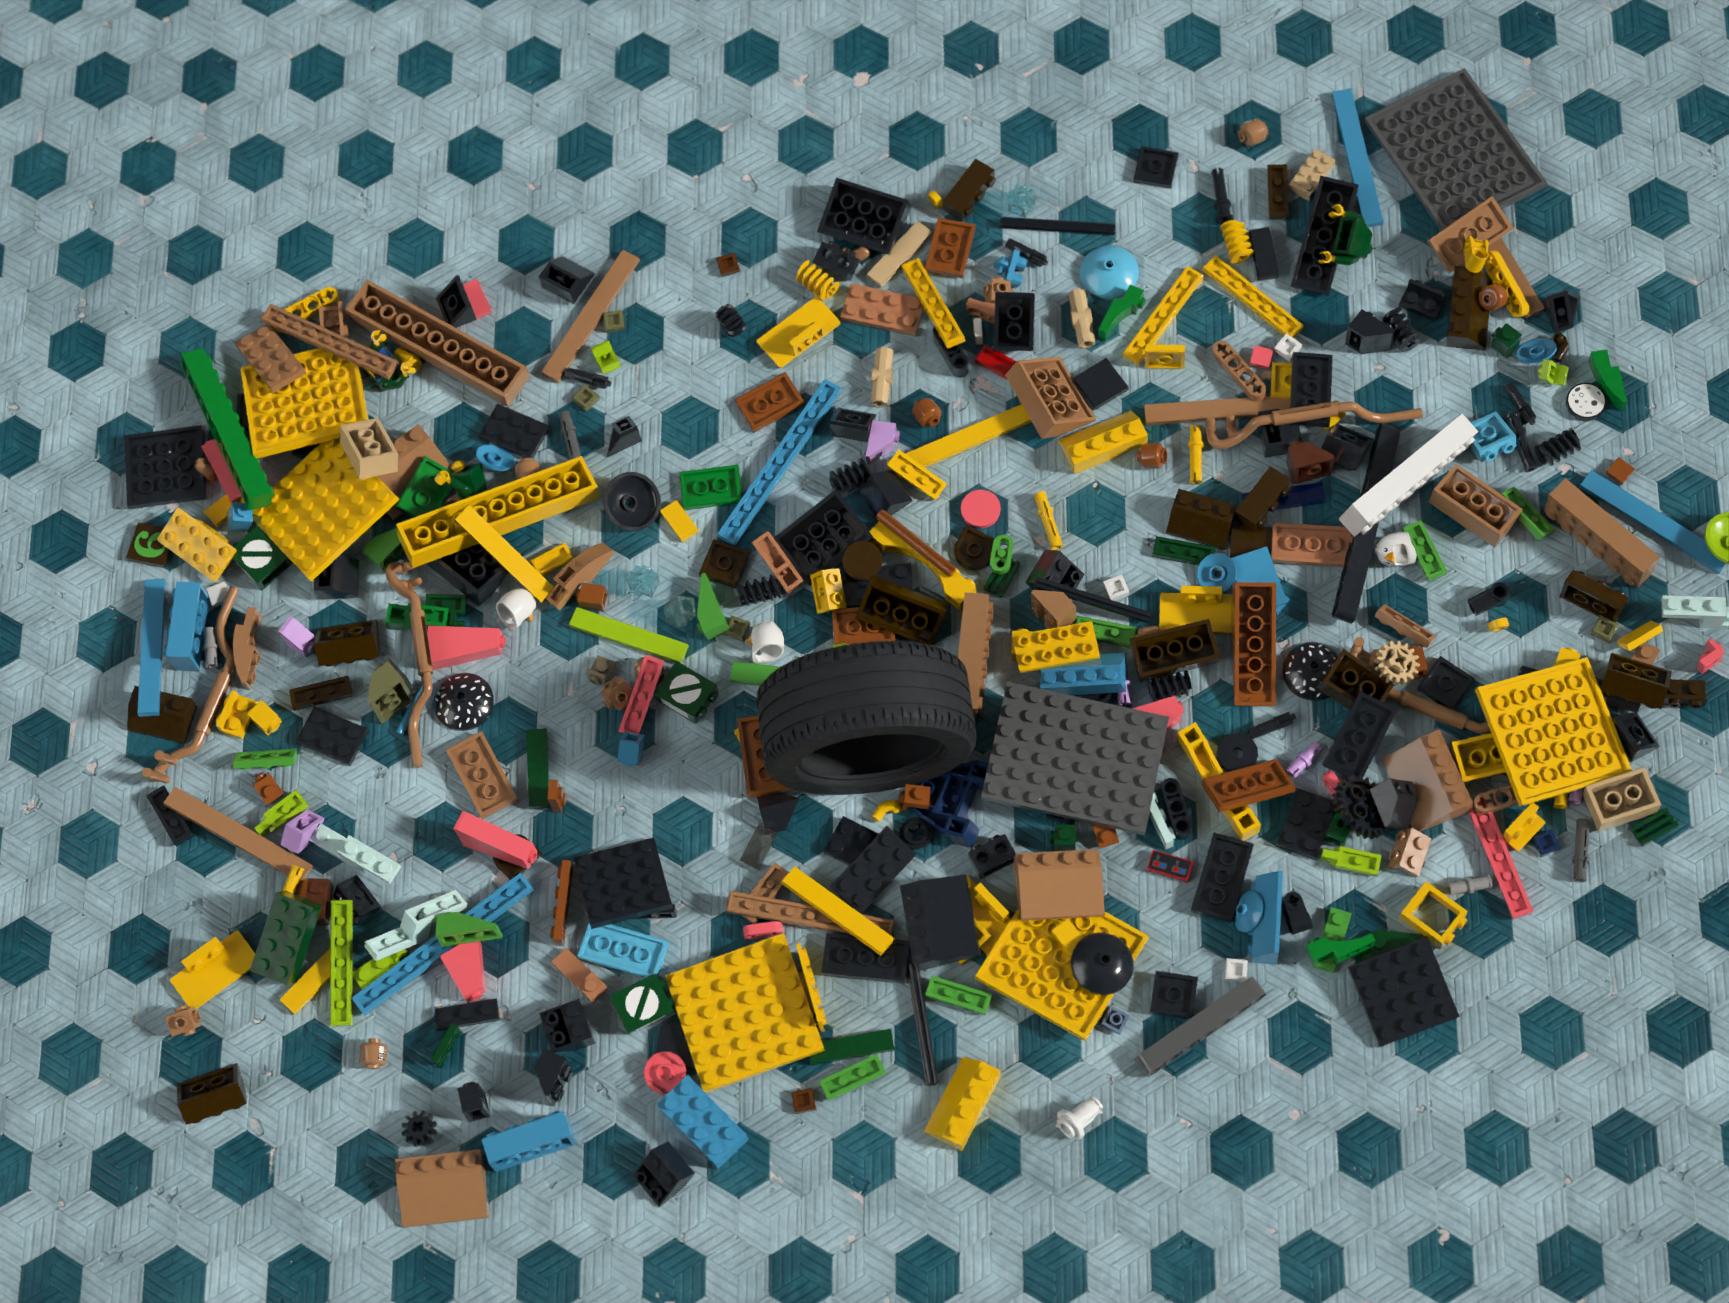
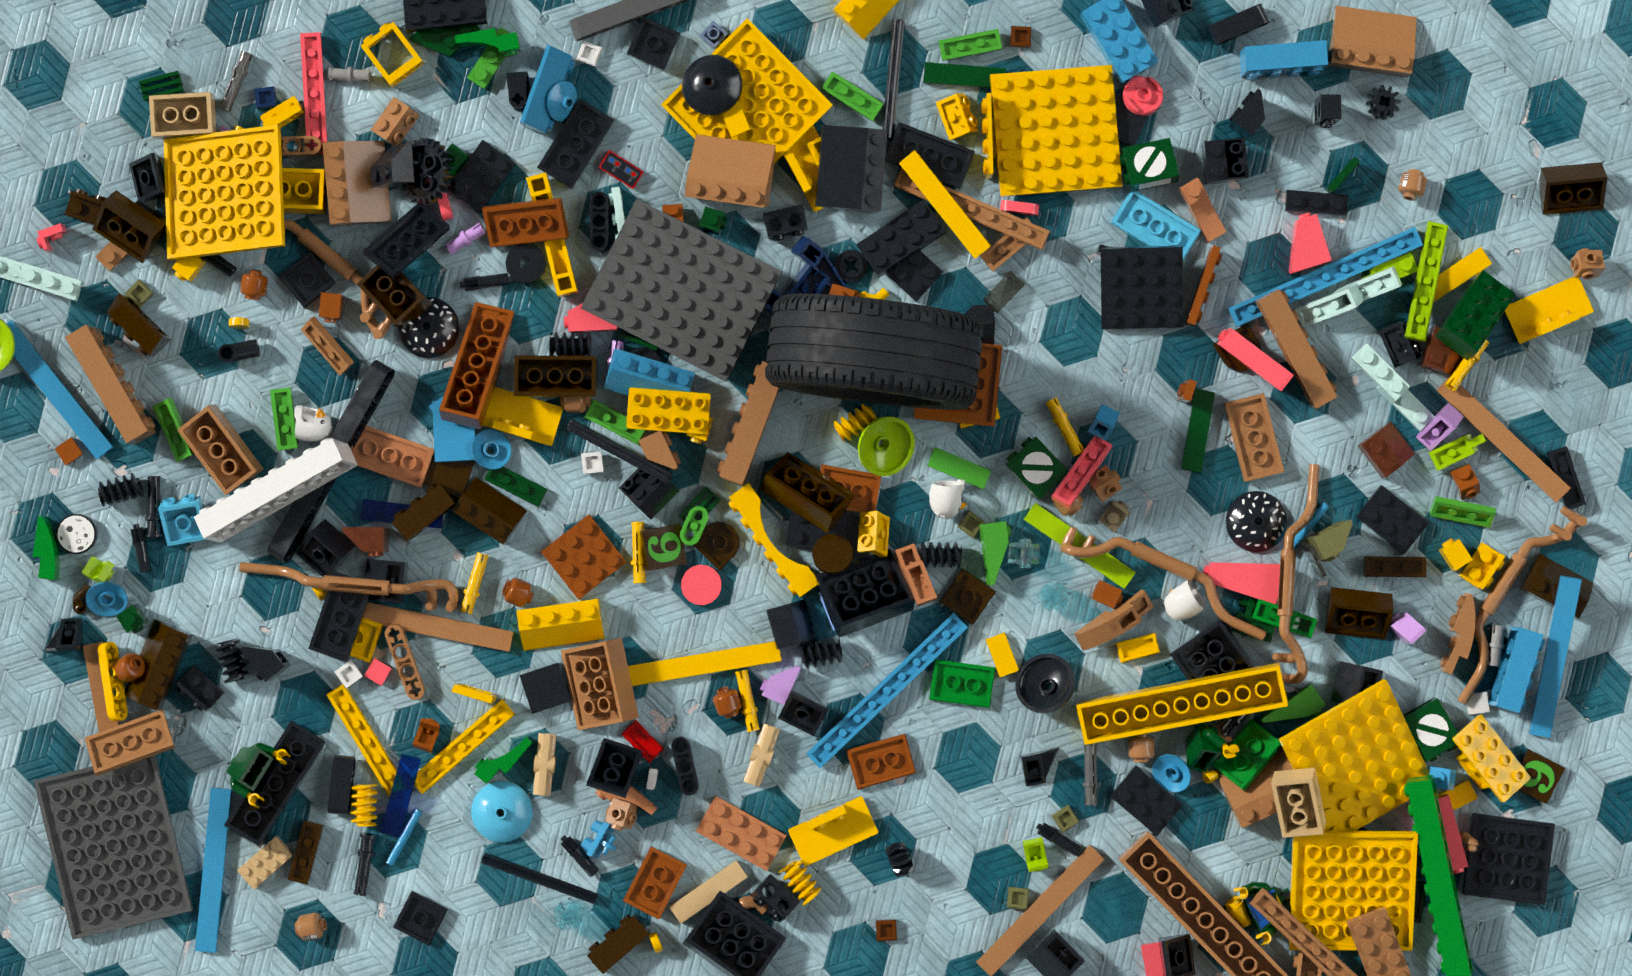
camera: 175 degrees left, 20 degrees up
bright green slope [436,912,503,947] -> none
yellow tile [454,505,554,602] -> none
dark orange axle [876,509,956,577] -> none
yellow plate [887,449,947,501] -> none
yellow tile [901,258,965,349] -> none
lime hinge [1321,846,1382,877] -> none
tan gear [1374,640,1420,686] -> none
yellow piece [1463,236,1489,273] -> none
yellow tile [1617,620,1663,651] -> none
none -> dark orange head [240,269,268,300]
none -> clear blue tile [380,754,421,837]
none -> dark azure bar [386,808,422,866]
none -> dark orange bracket [412,718,440,753]
none -> dark orange plate [541,514,627,600]
none -> dark brown tile [640,524,687,571]
none -> yellow pin [735,669,760,732]
none -> yellow bracket [936,93,978,140]
none -> yellow pin [1045,397,1085,457]
none -> medium nougat piece [1059,527,1266,640]
none -> black beam [1208,4,1269,46]
none -> medium nougat brick [1255,289,1337,409]
none -> copper slope [1358,421,1415,478]

